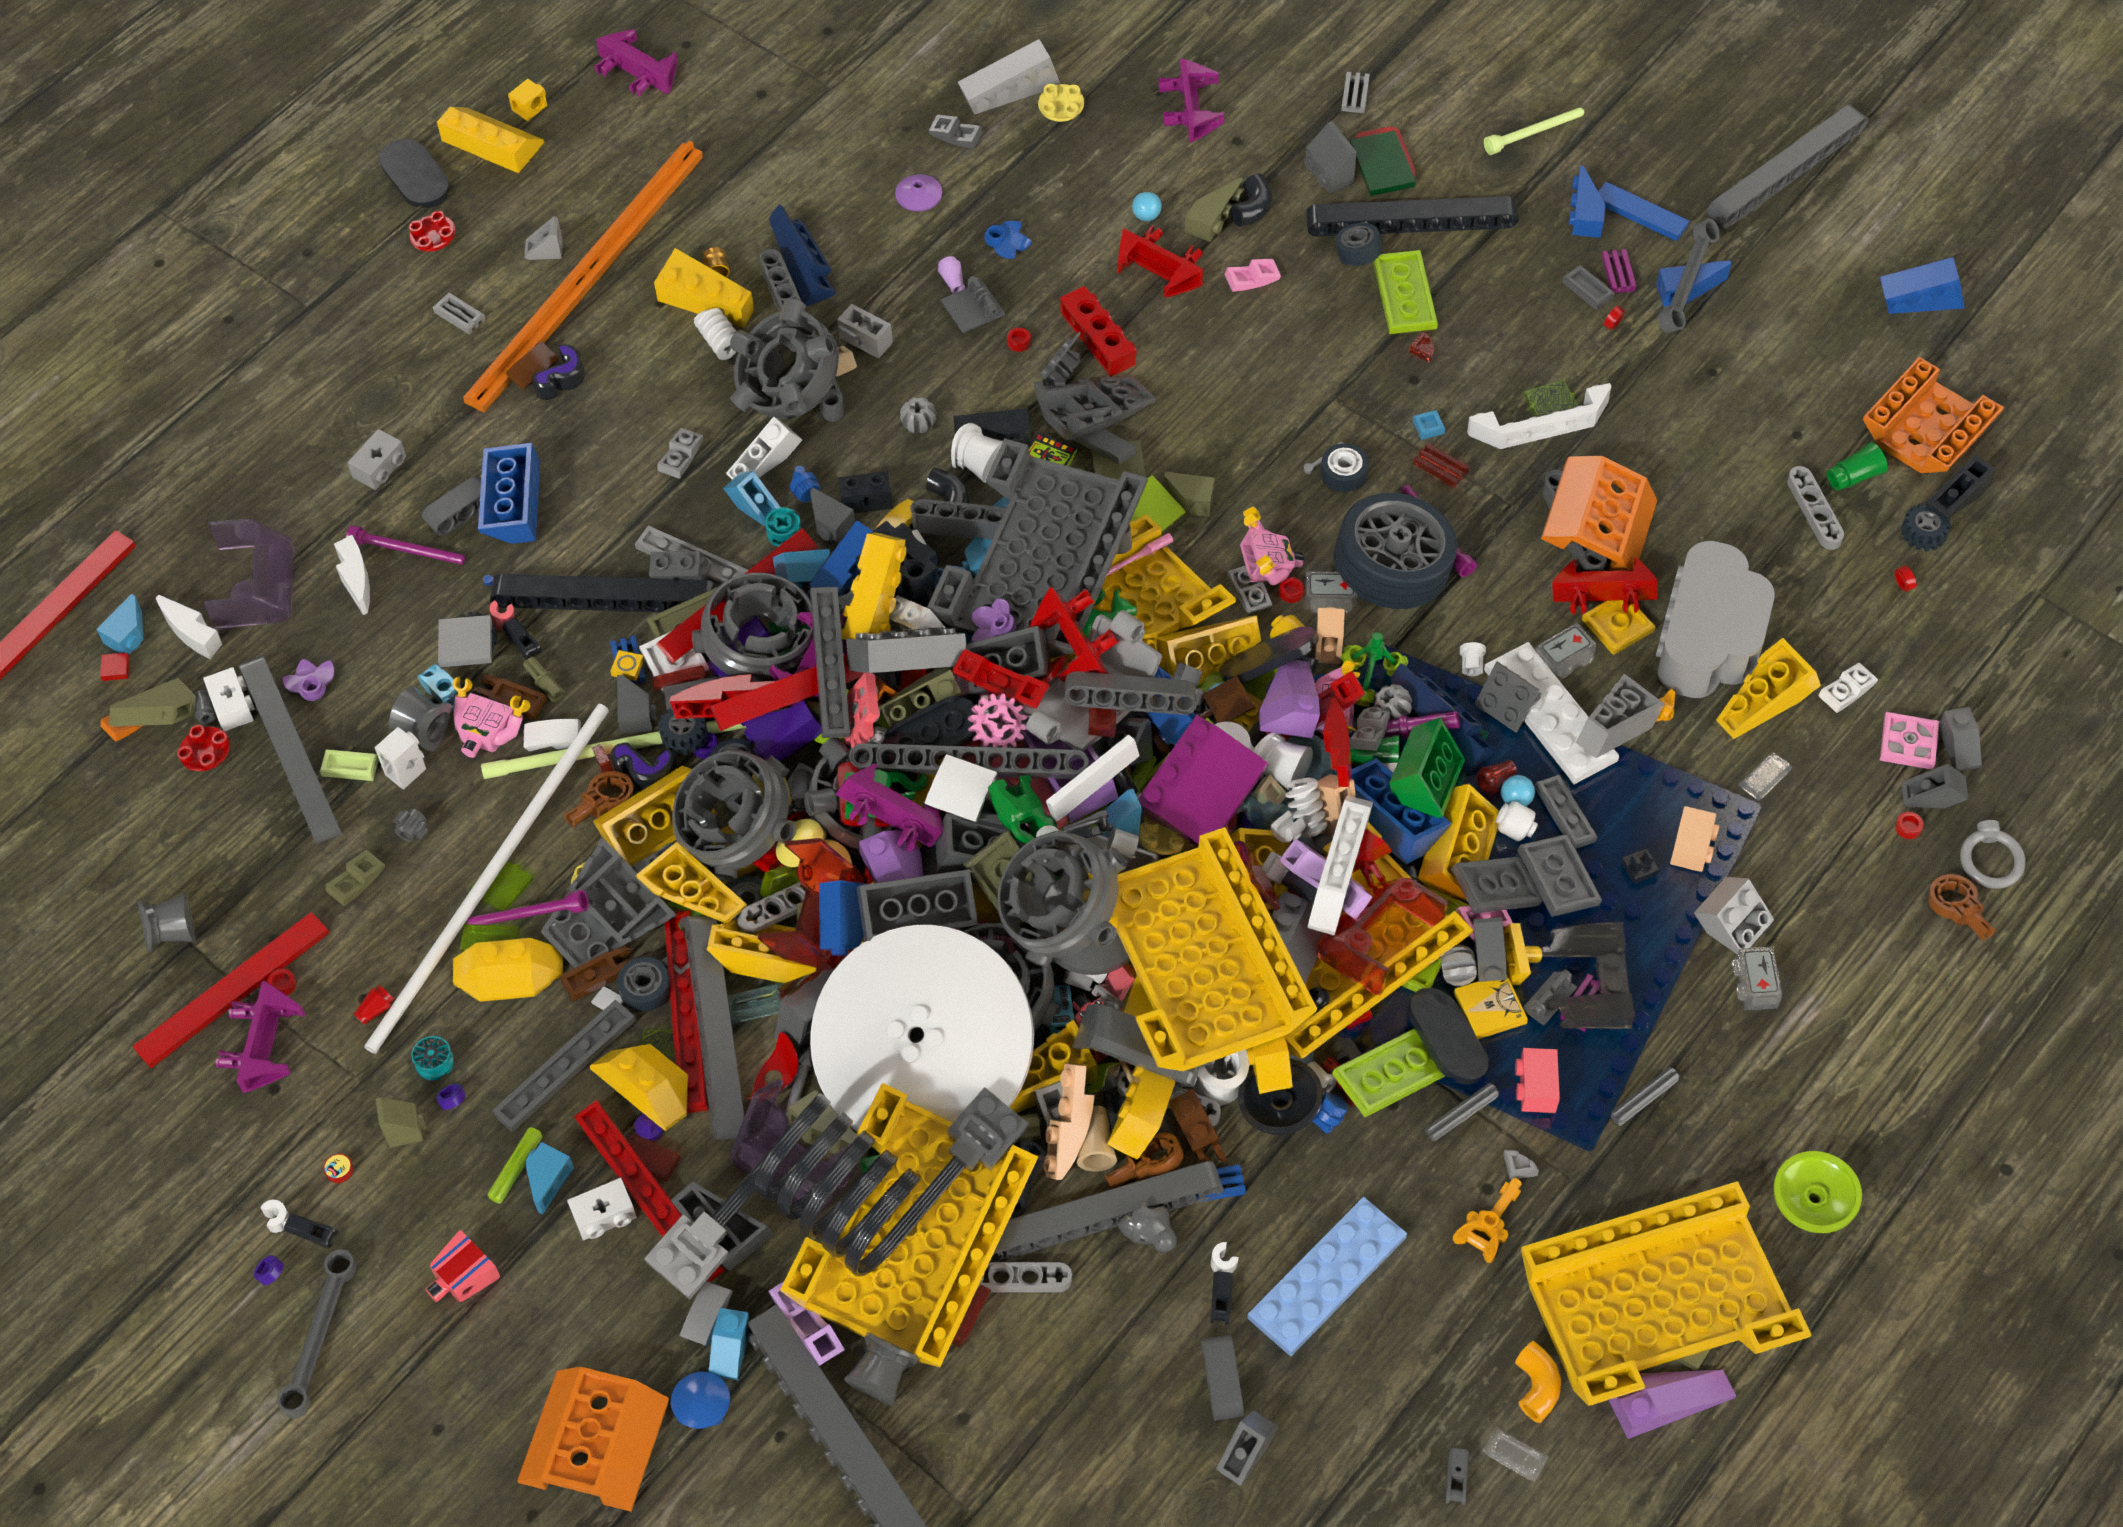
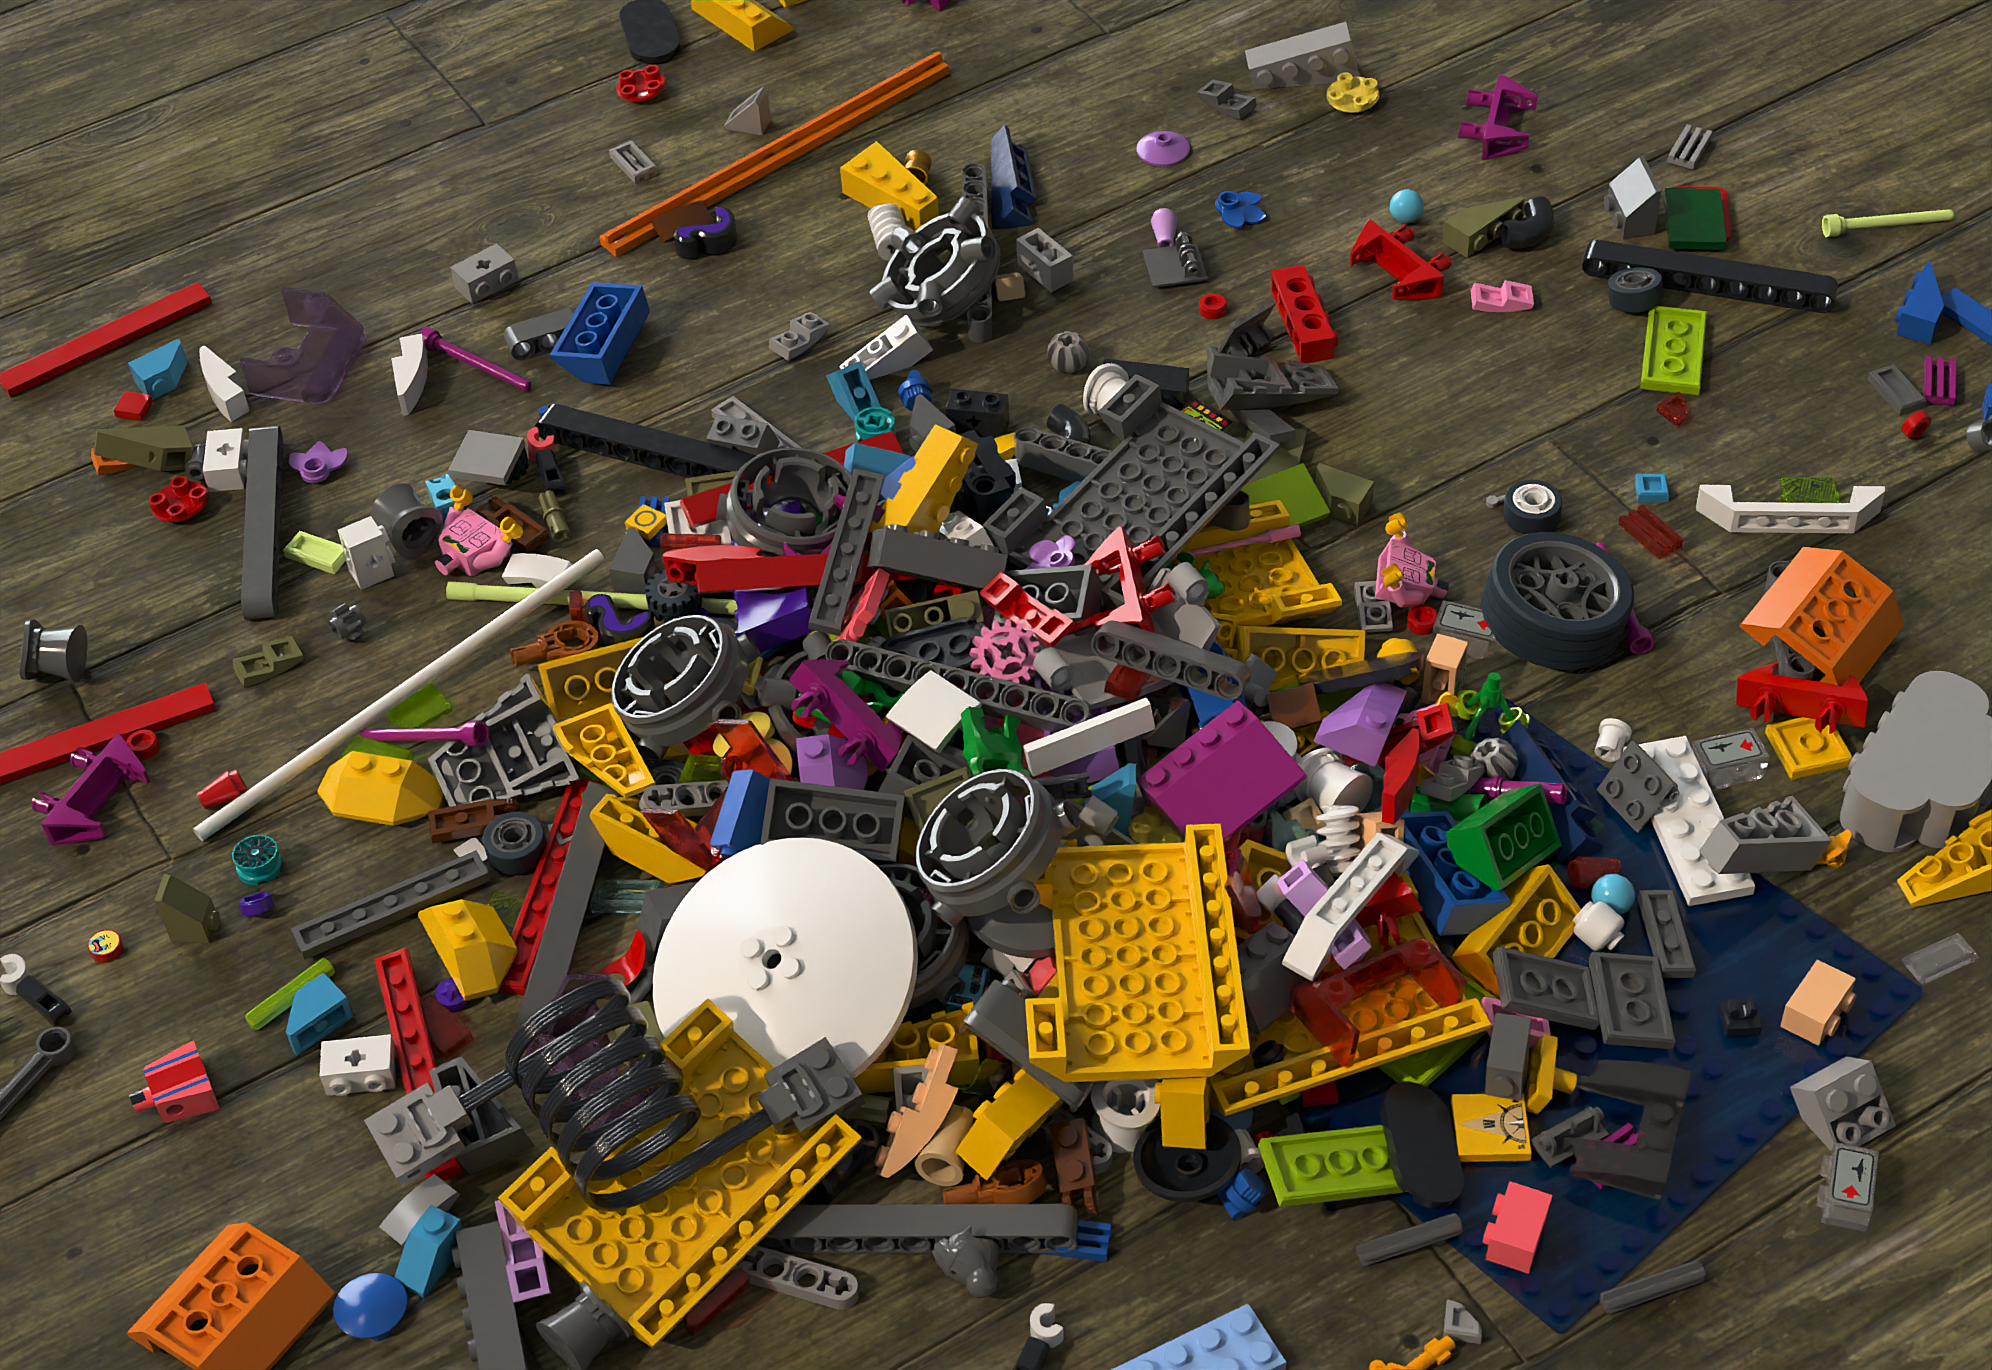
camera: 20 degrees right, 10 degrees down
light grey piece [1441,945,1477,986] -> none

